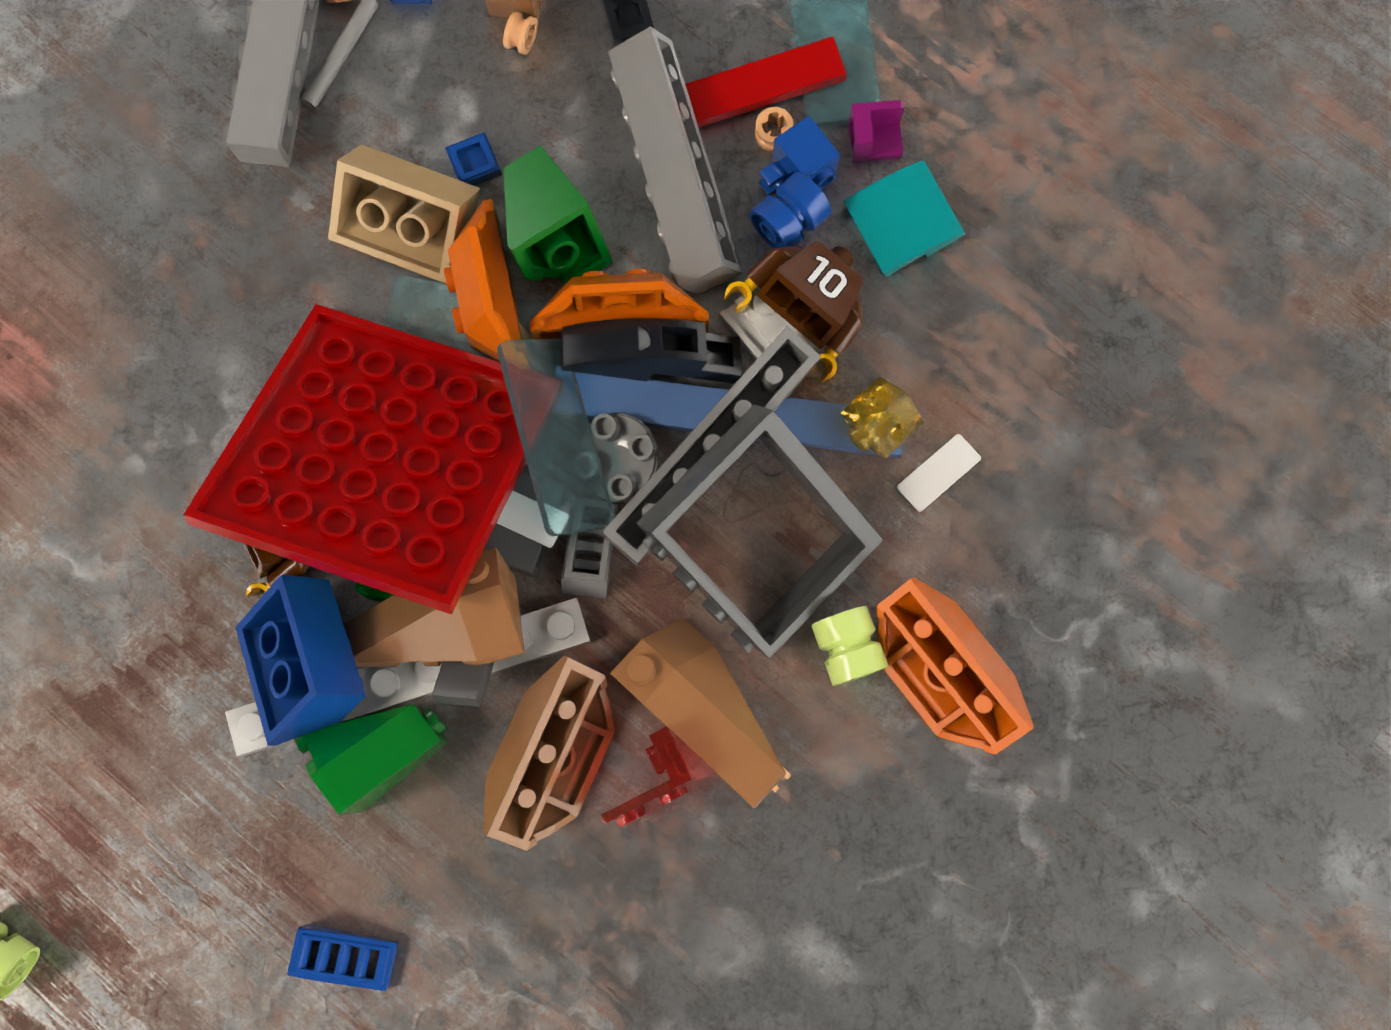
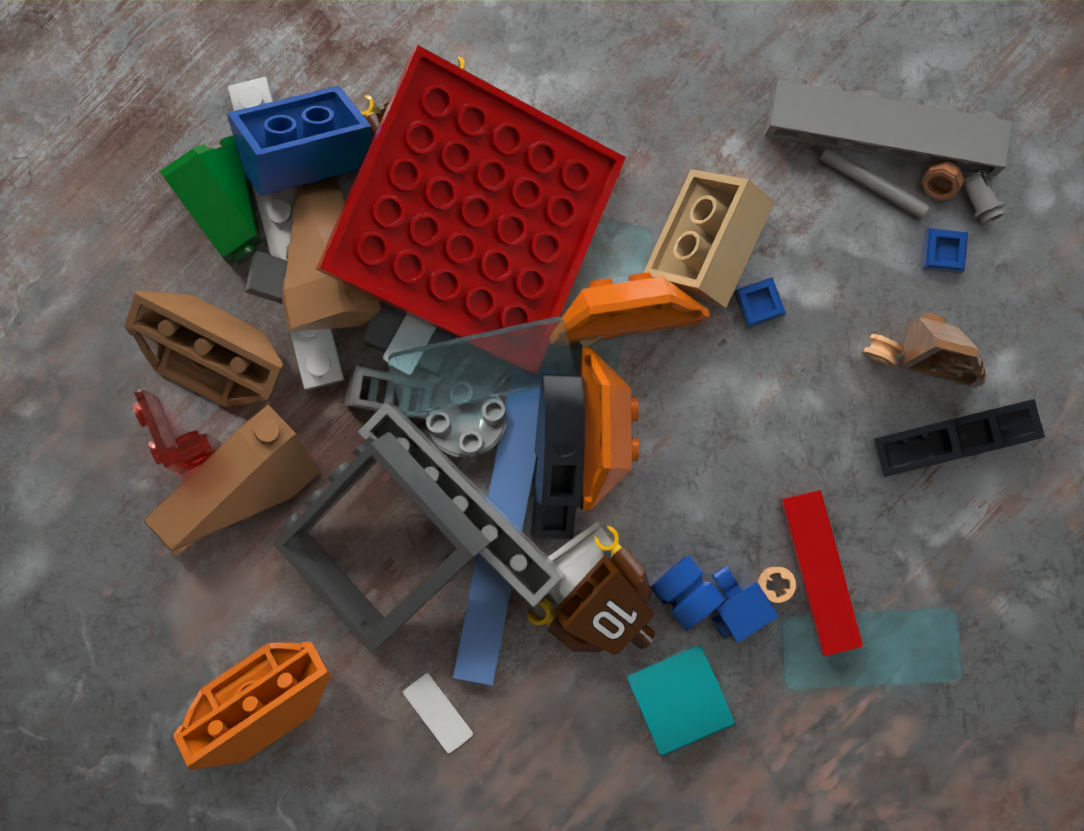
camera: 85 degrees right, 5 degrees up
blue slope [287,924,399,991] -> none
green slope [503,146,613,284] -> none
light grey brick [608,27,743,294] -> none
yellowish green wheel [811,606,889,686] -> none
clear yellow brick [841,377,924,459] -> none
magenta panel [848,100,904,163] -> none

